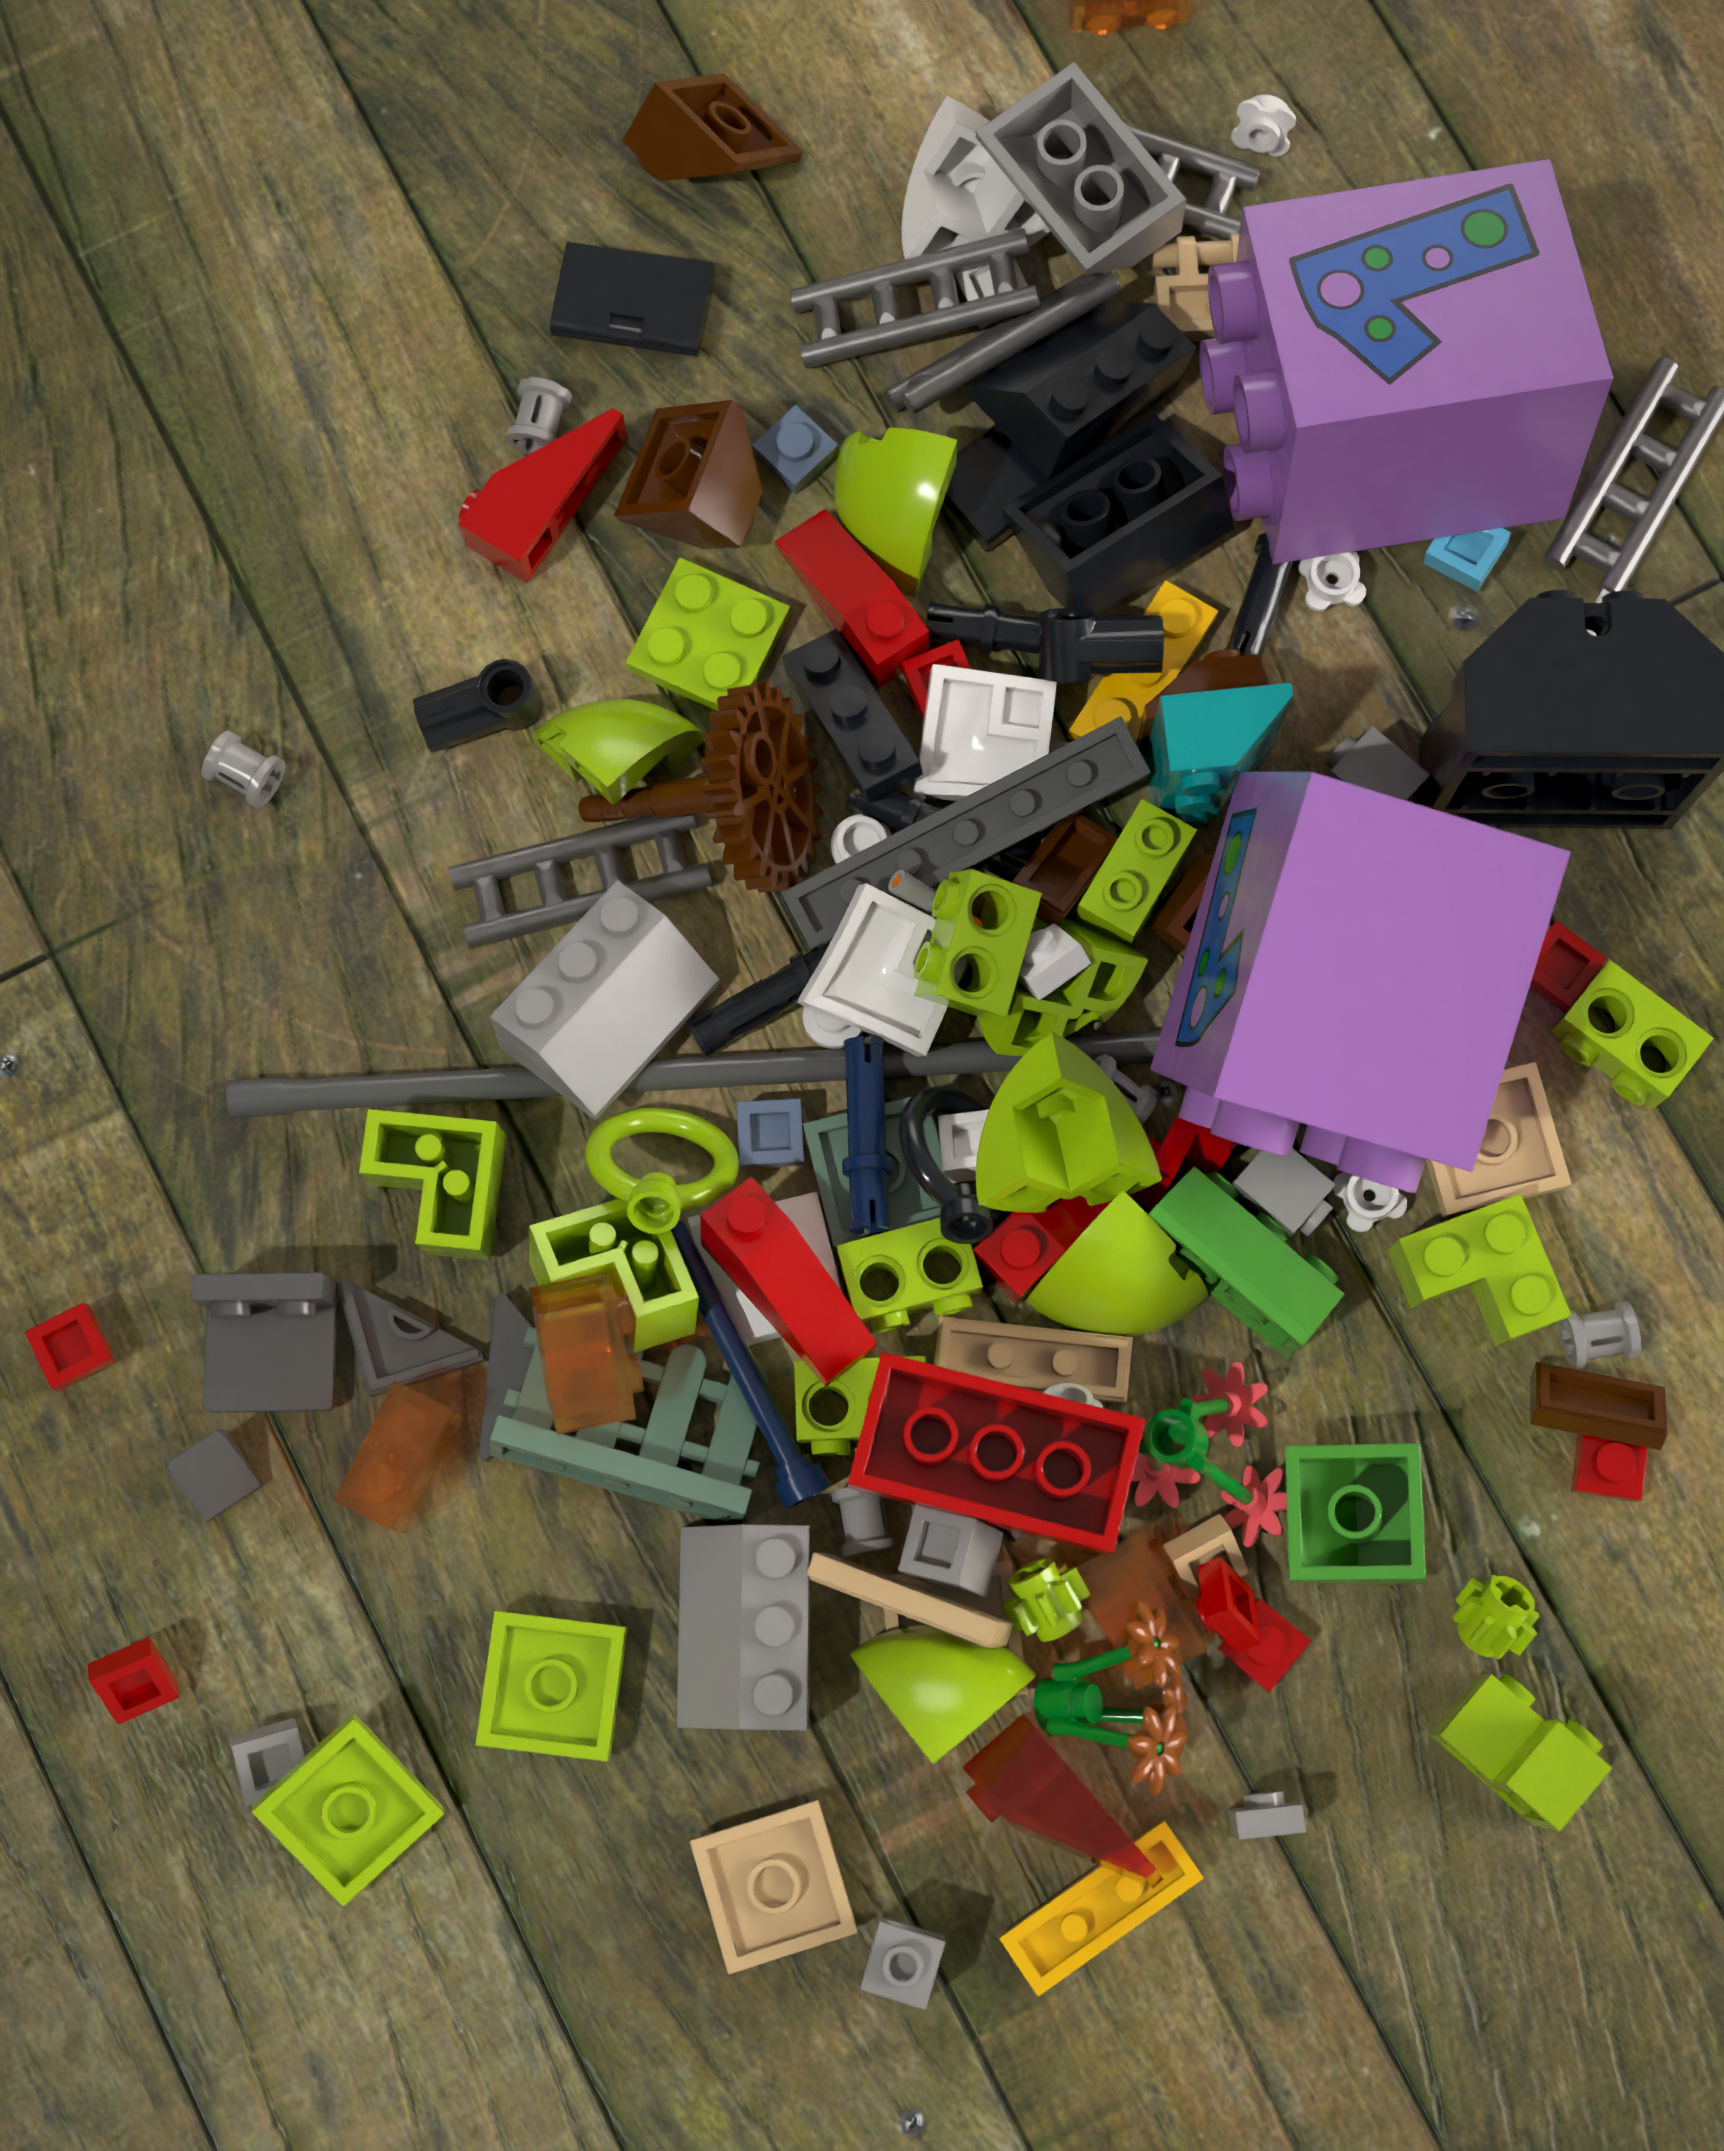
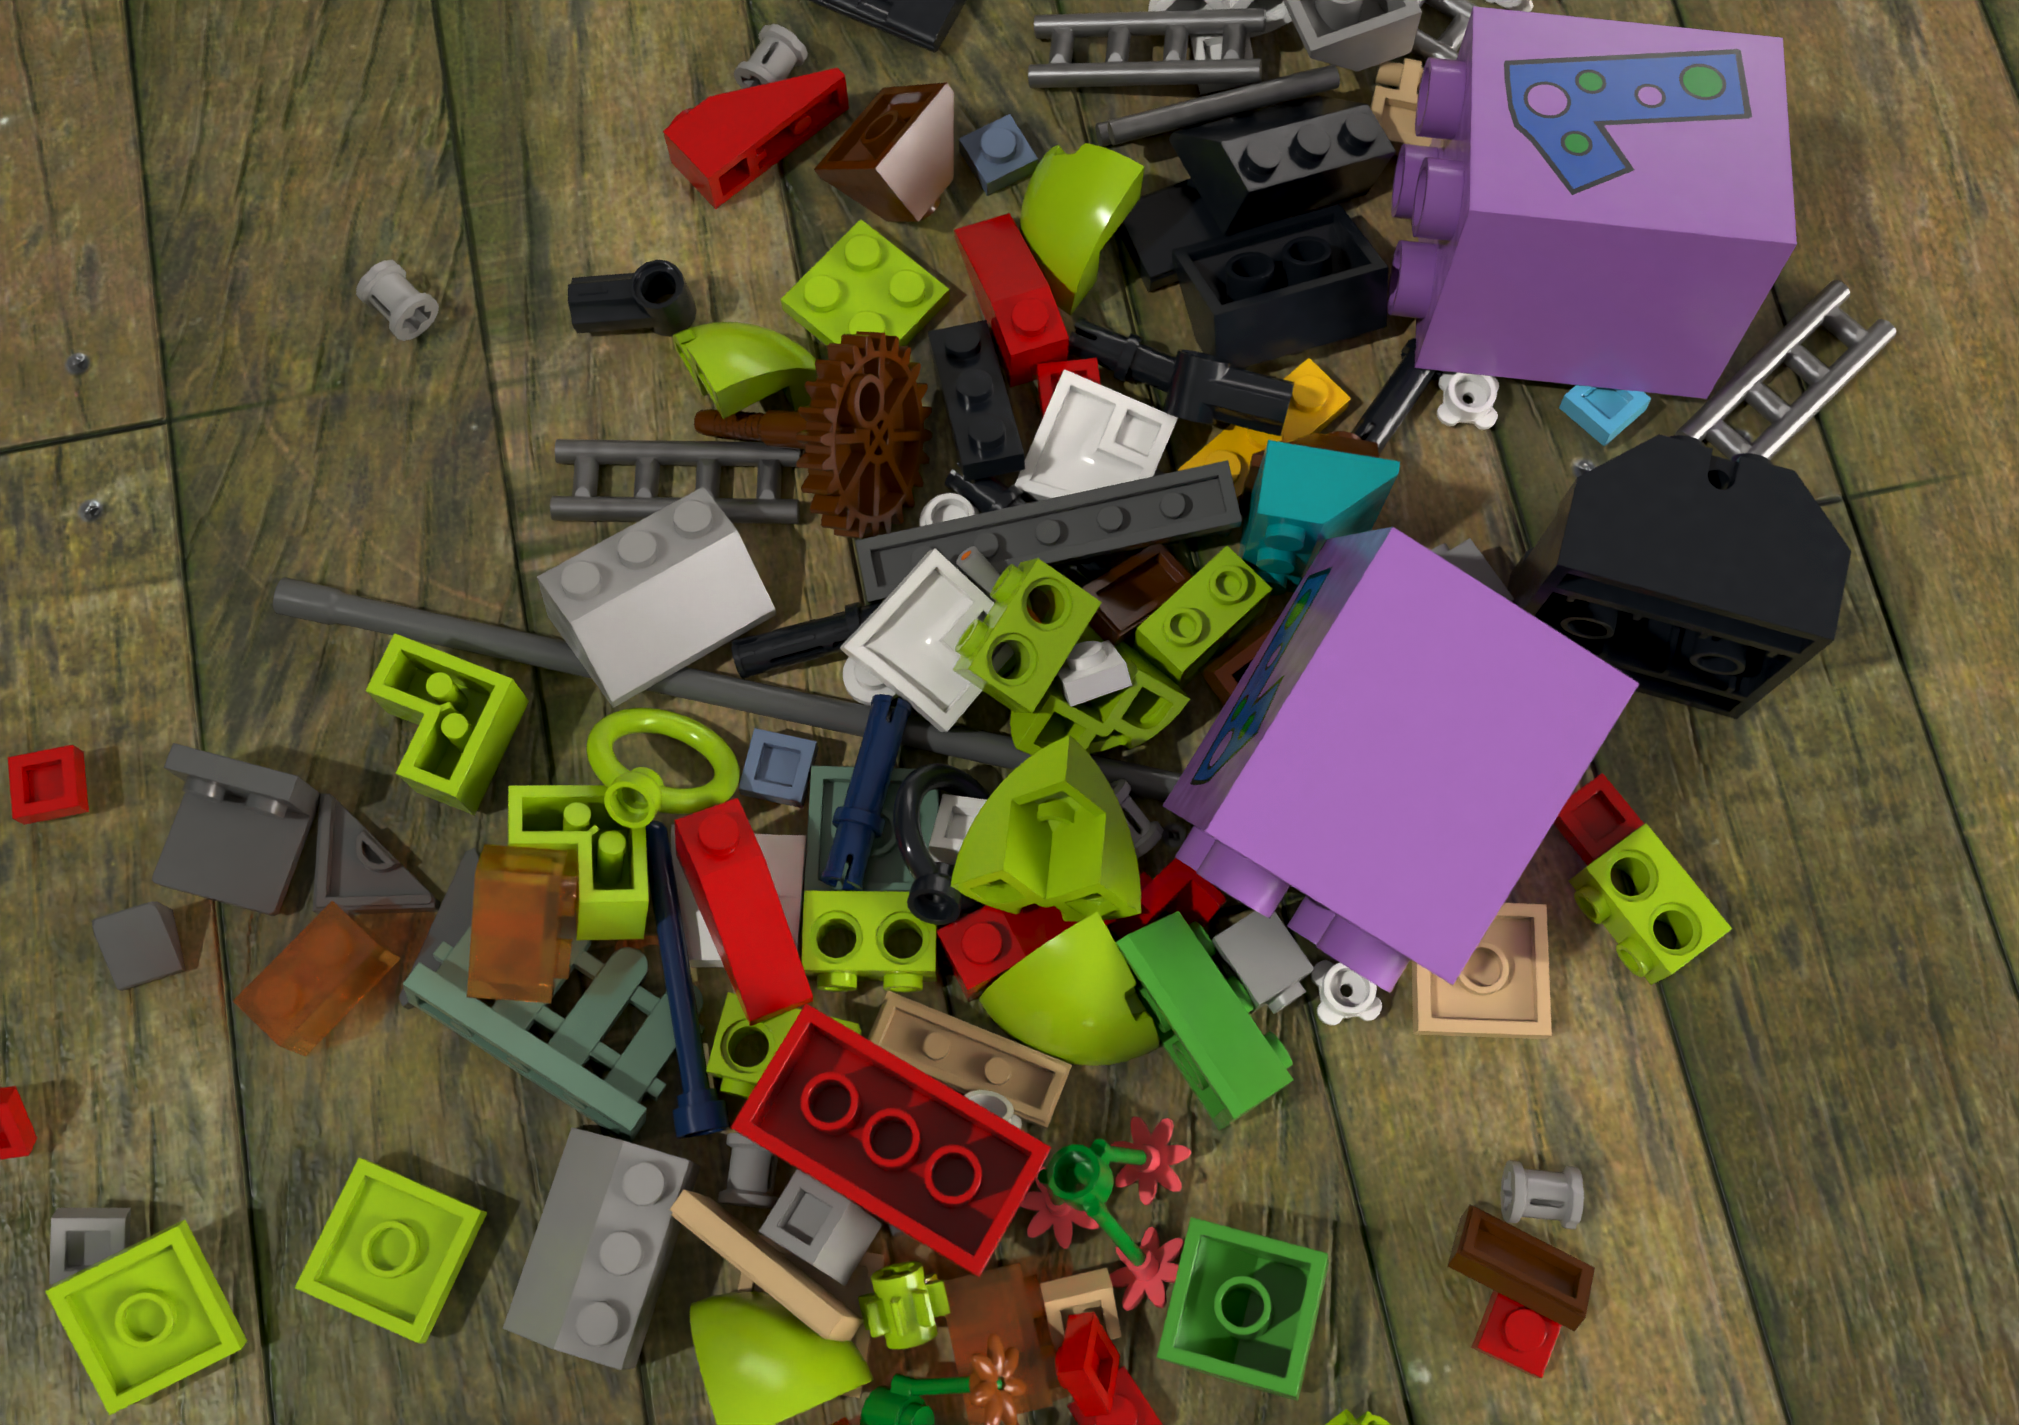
camera: 10 degrees right, 5 degrees down
lime brick [1387,1193,1572,1347] -> none

